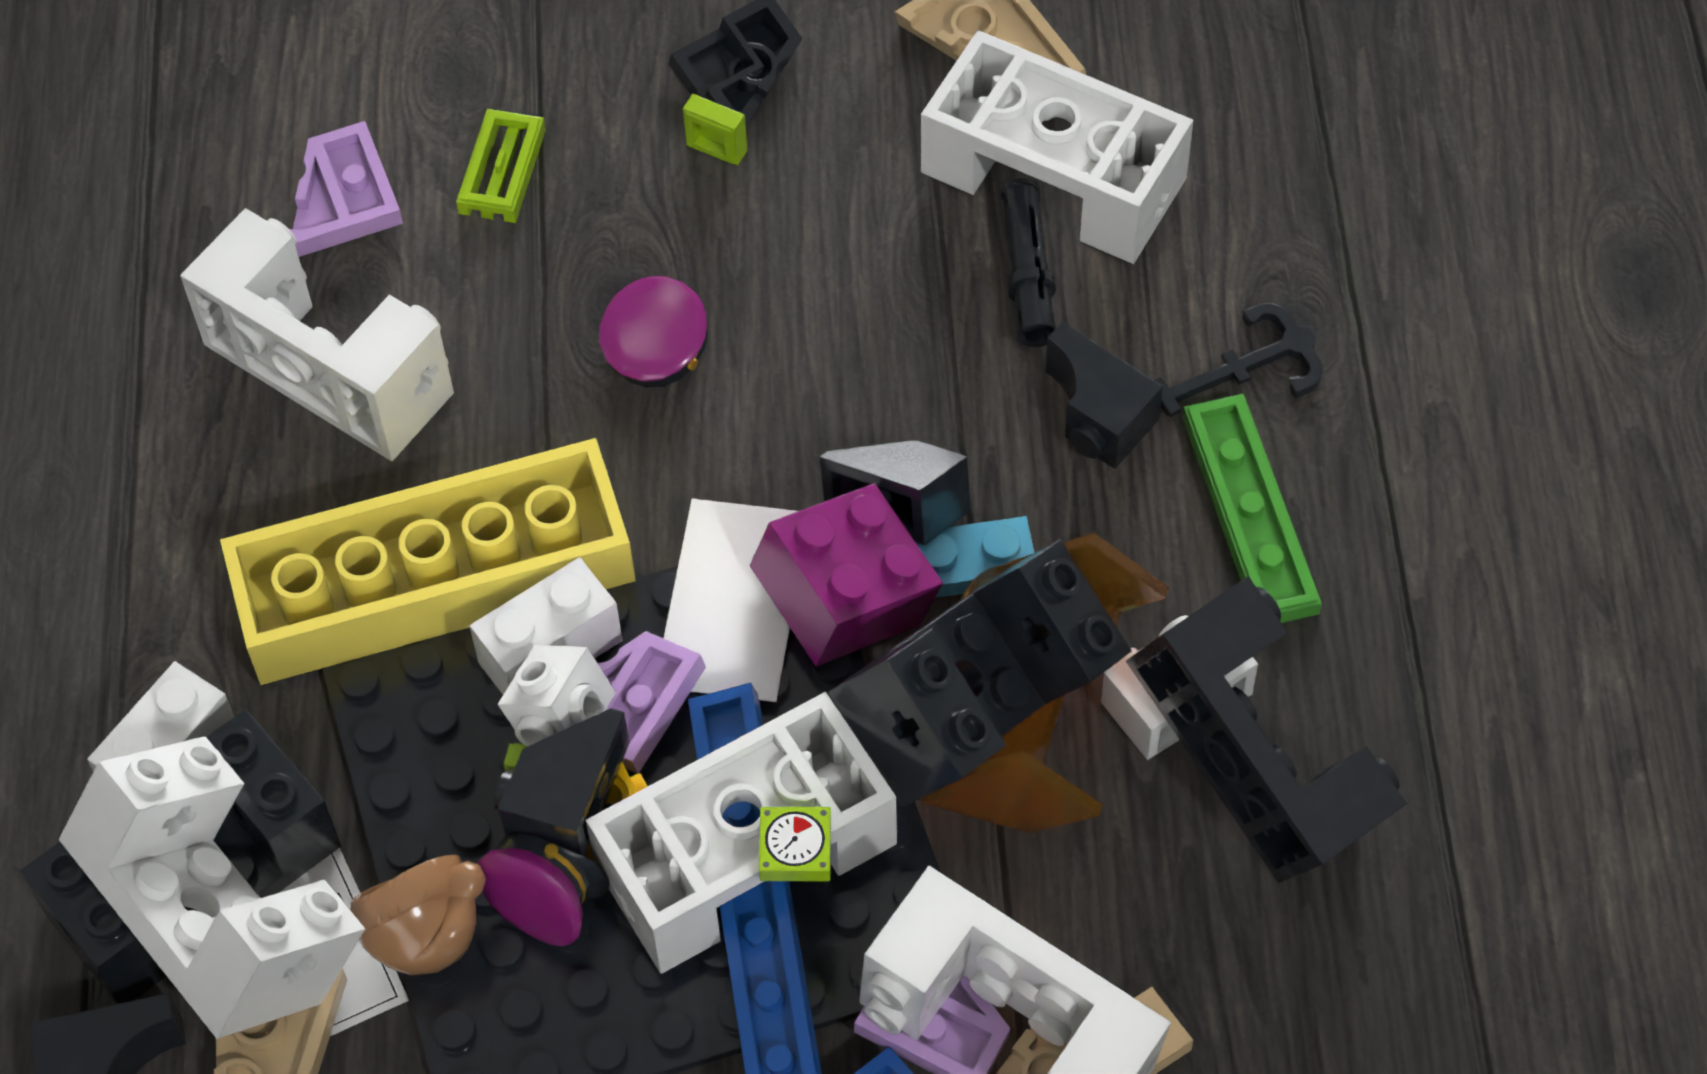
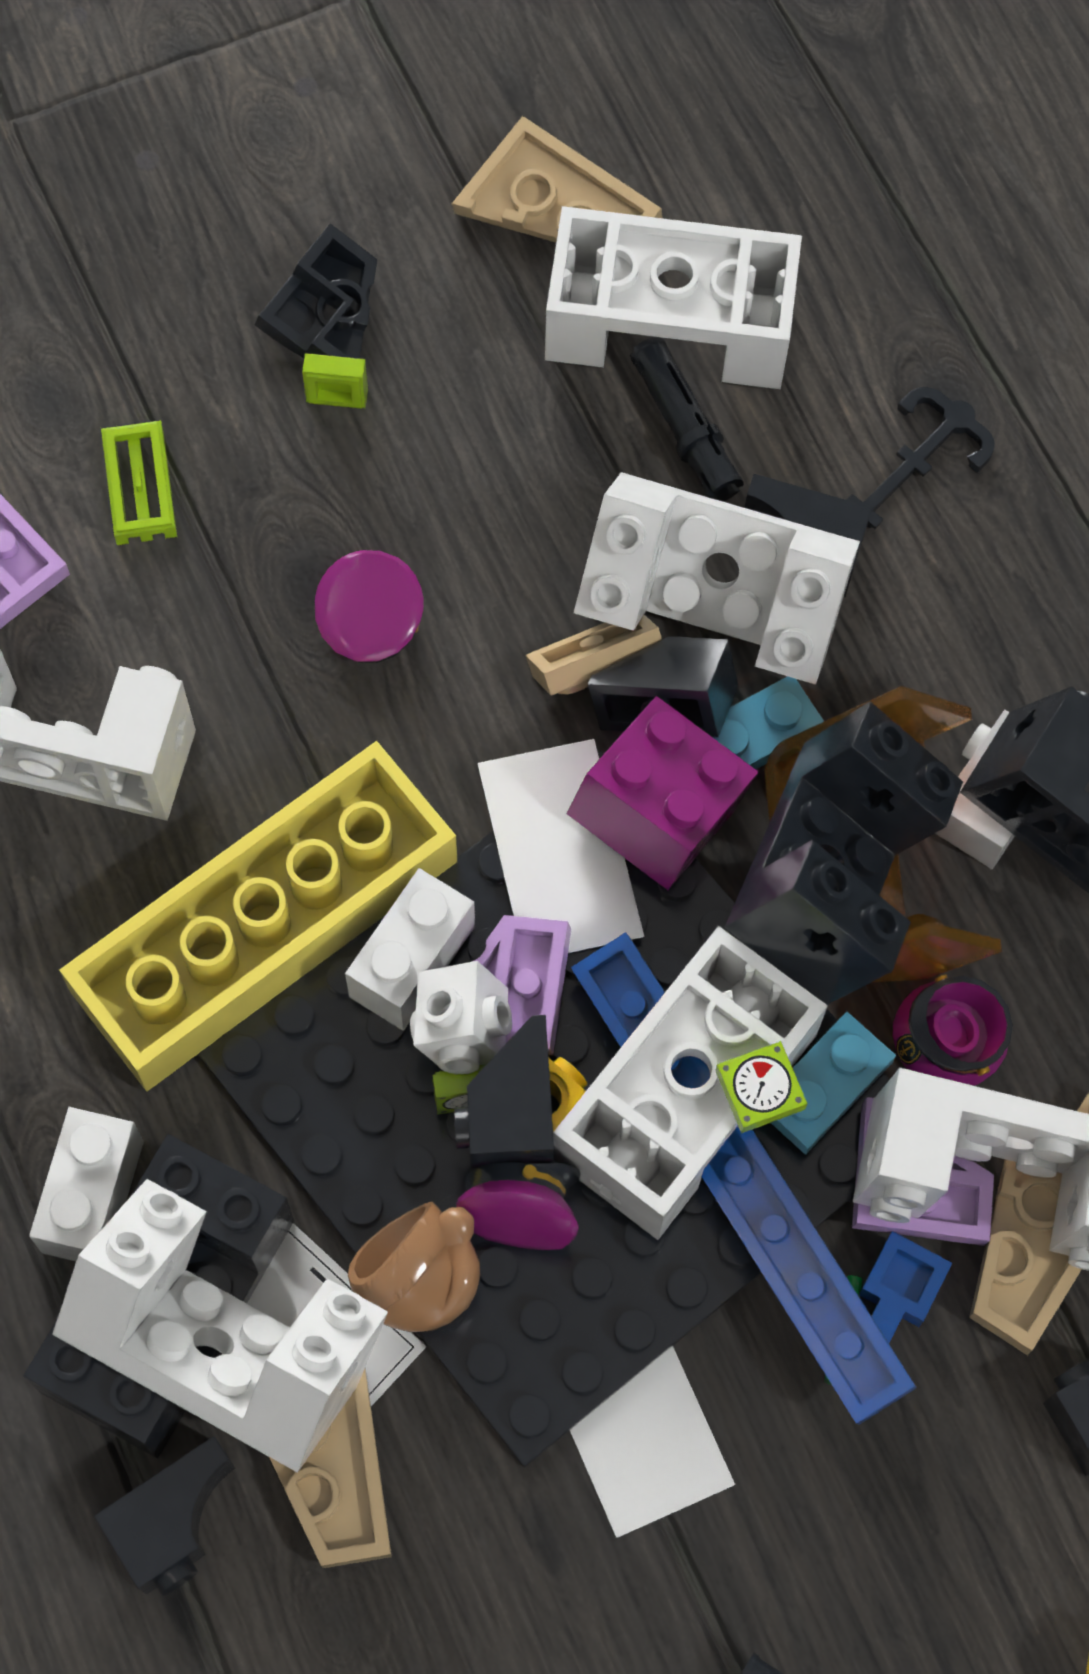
camera: 25 degrees left, 10 degrees up
bright green tile [1182,394,1322,623] -> none
none -> tan plate [526,614,662,696]
none -> white plate [574,472,860,684]
none -> medium azure plate [771,1012,896,1155]
none -> magenta piece [892,975,1013,1086]

